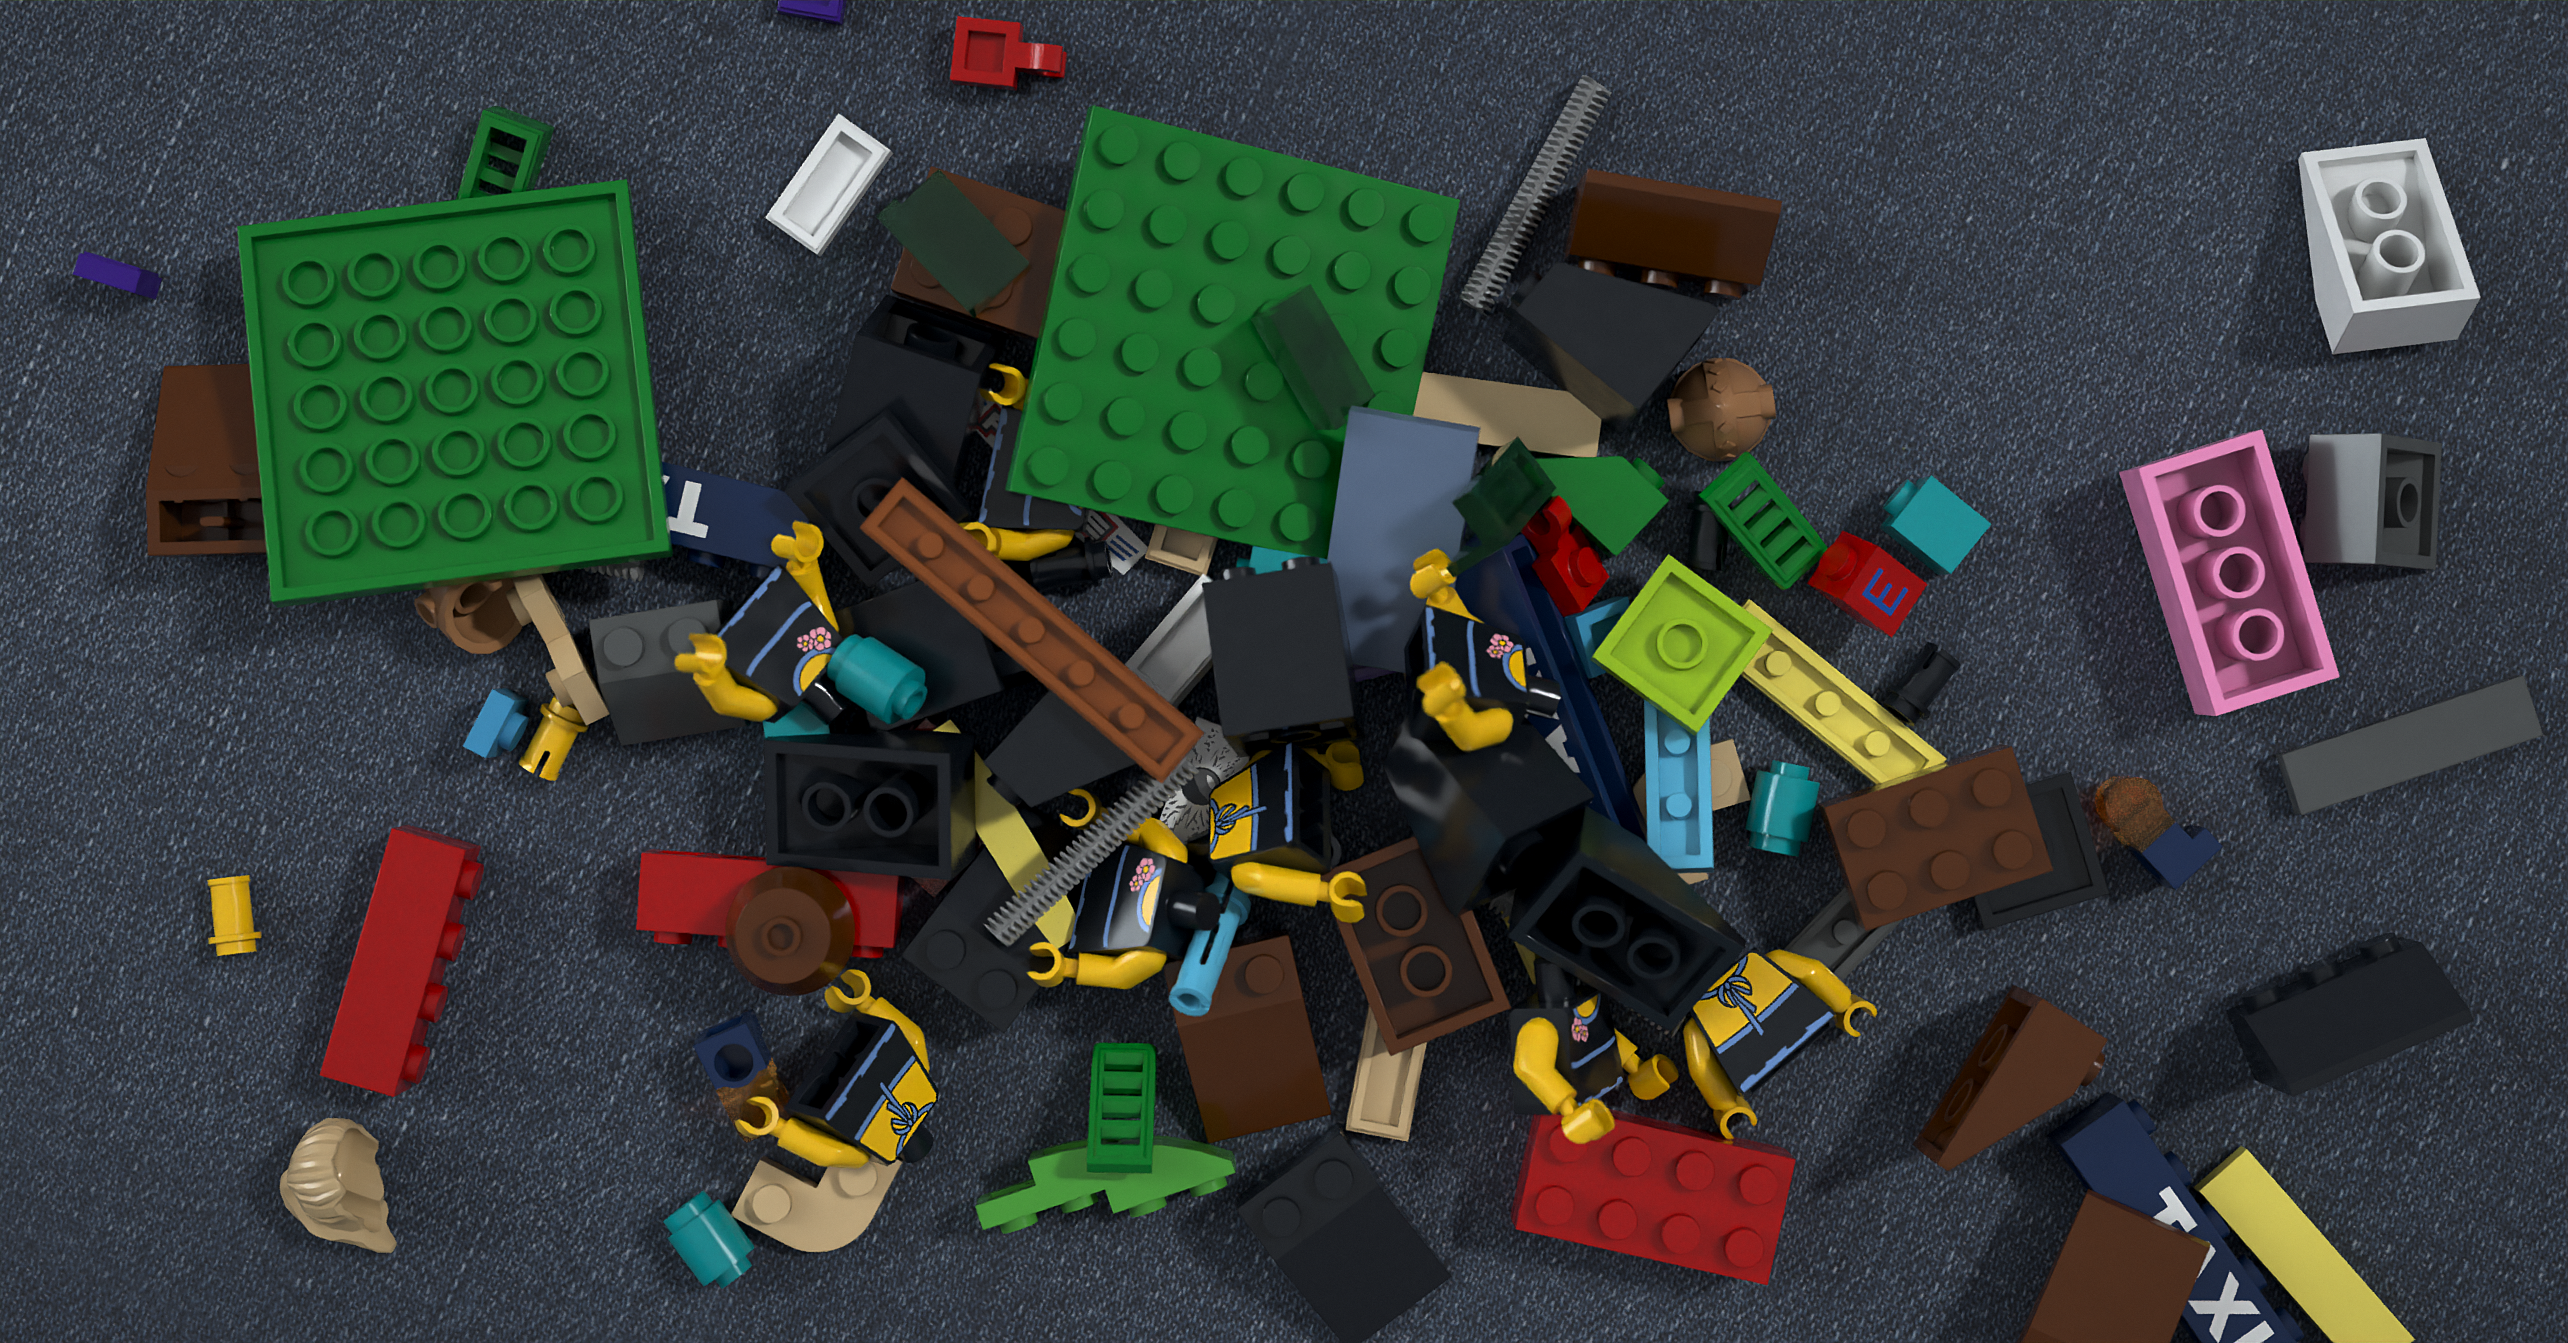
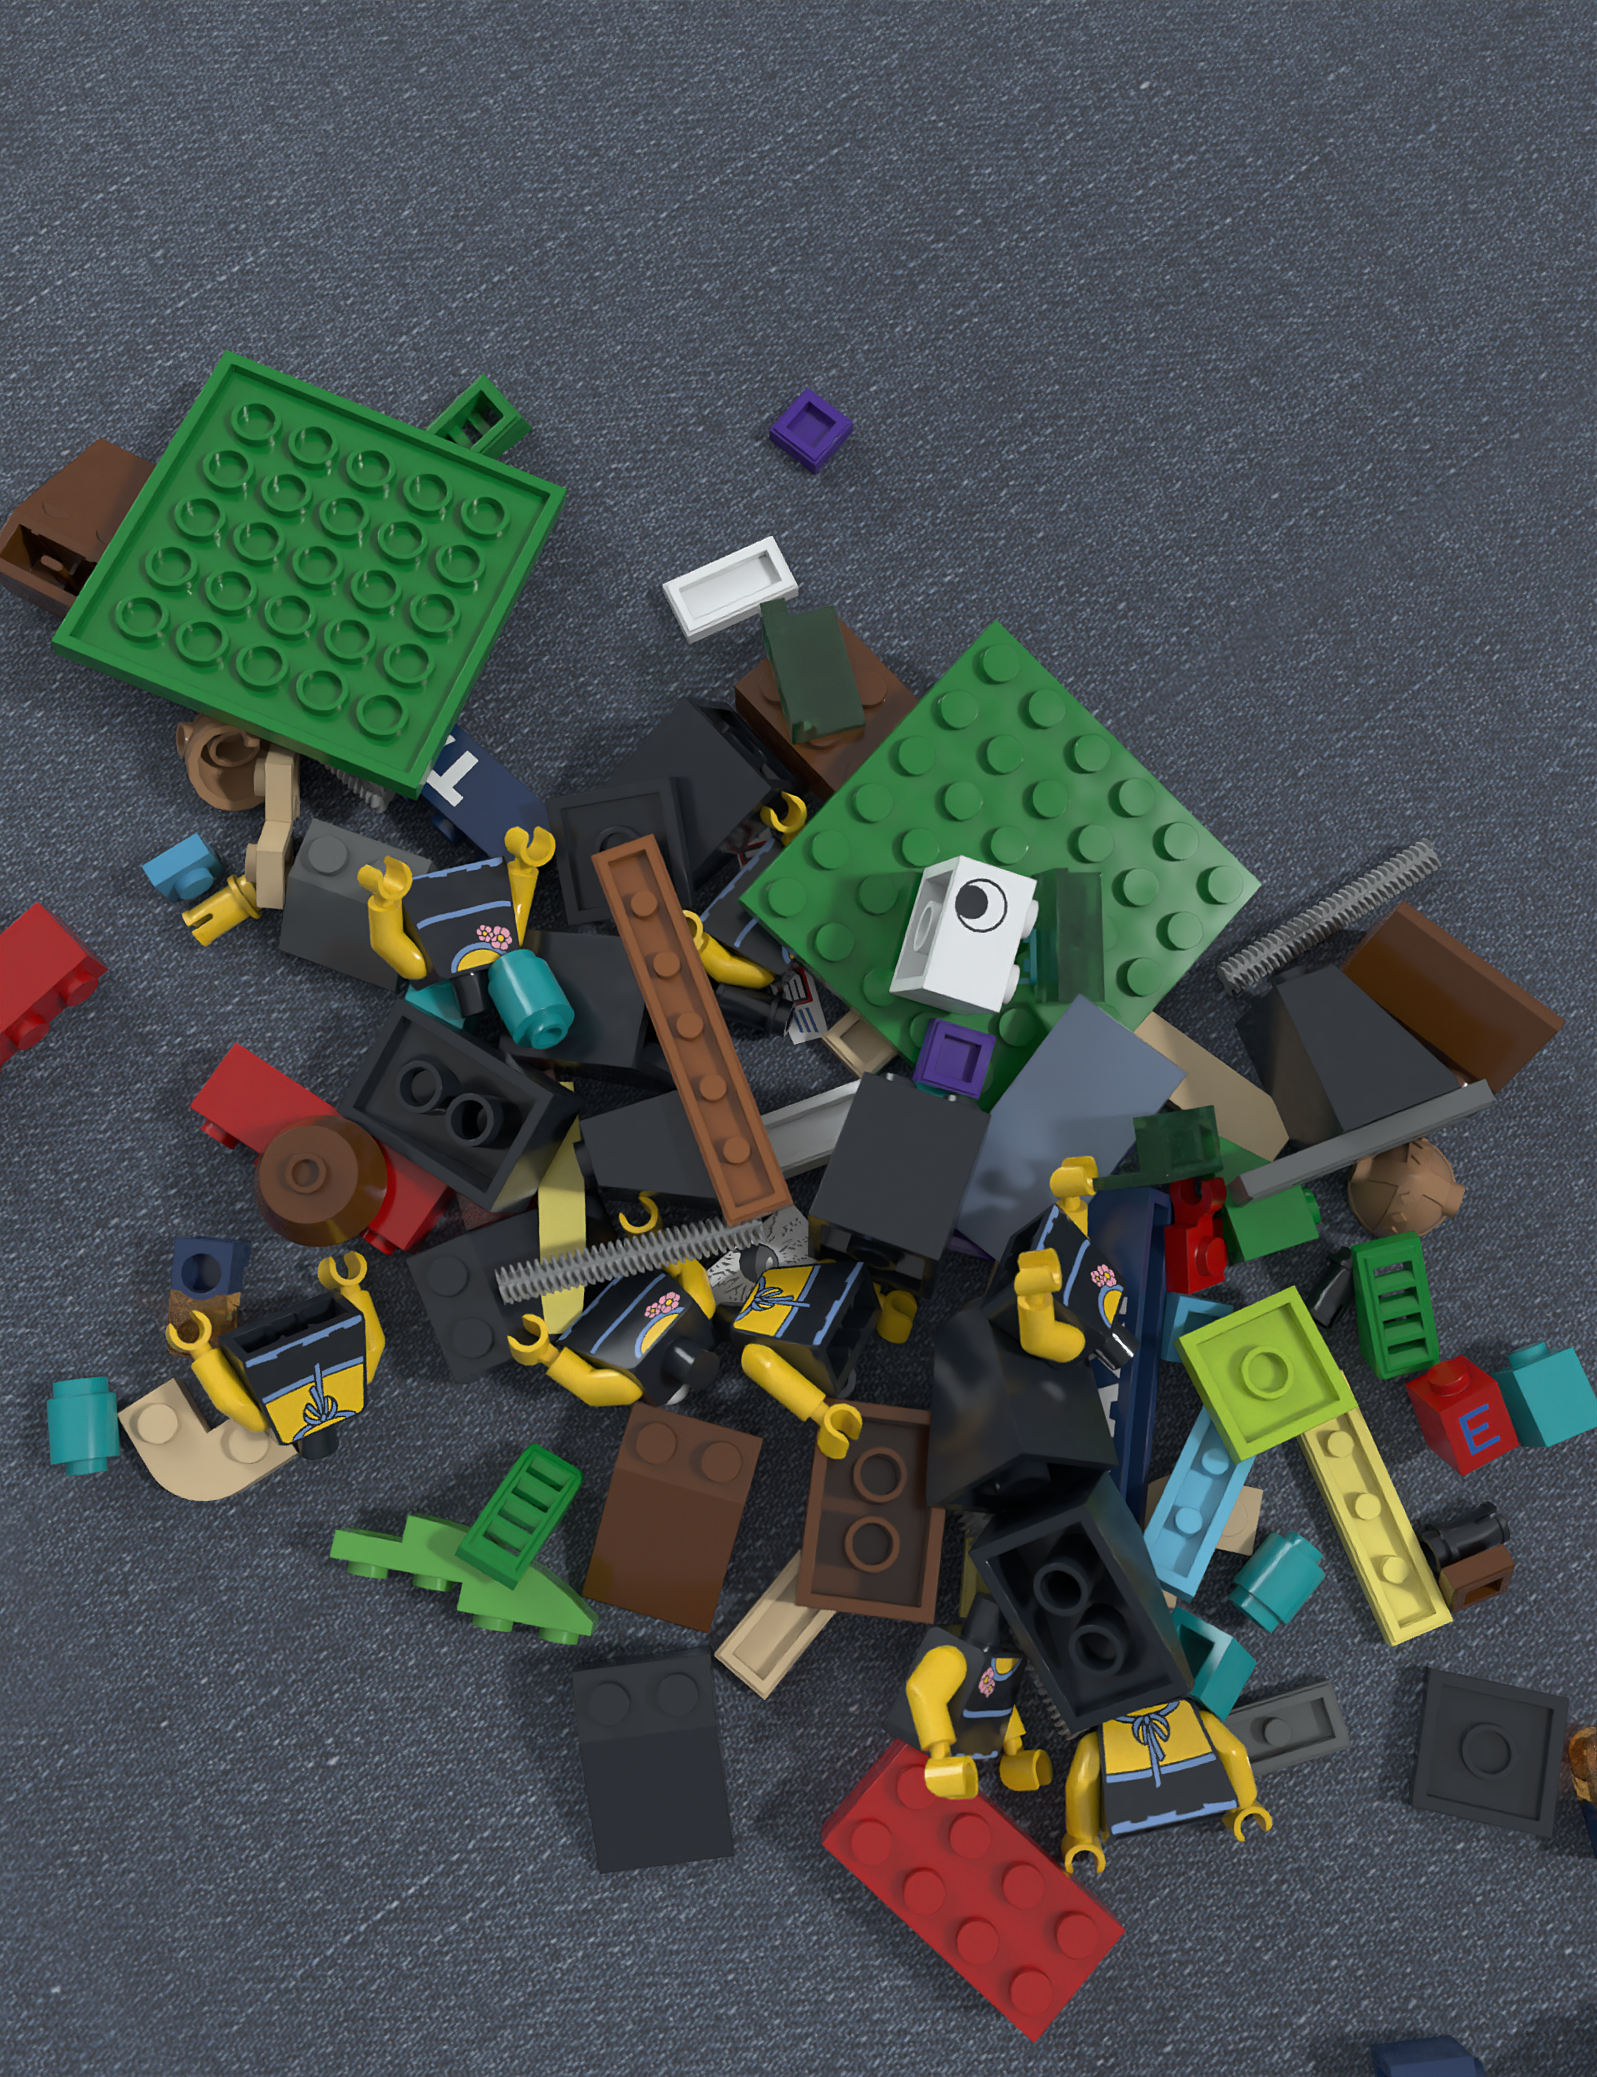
camera: 25 degrees right, 10 degrees down
dark purple tile [73,251,162,300] -> none
red plate [950,16,1067,91] -> none
medium azure pin [1169,871,1251,1016] -> none
reddish brown brick [1818,744,2053,931] -> none
reddish brown slope [1912,985,2108,1171] -> none
none -> white brick [889,856,1038,1016]
none -> dark purple tile [912,1018,996,1100]
none -> teal piece [1018,929,1037,985]
none -> teal brick [1171,1606,1257,1722]
none -> dark grey tile [1227,1079,1495,1208]
none -> reddish brown tile [1438,1543,1515,1614]

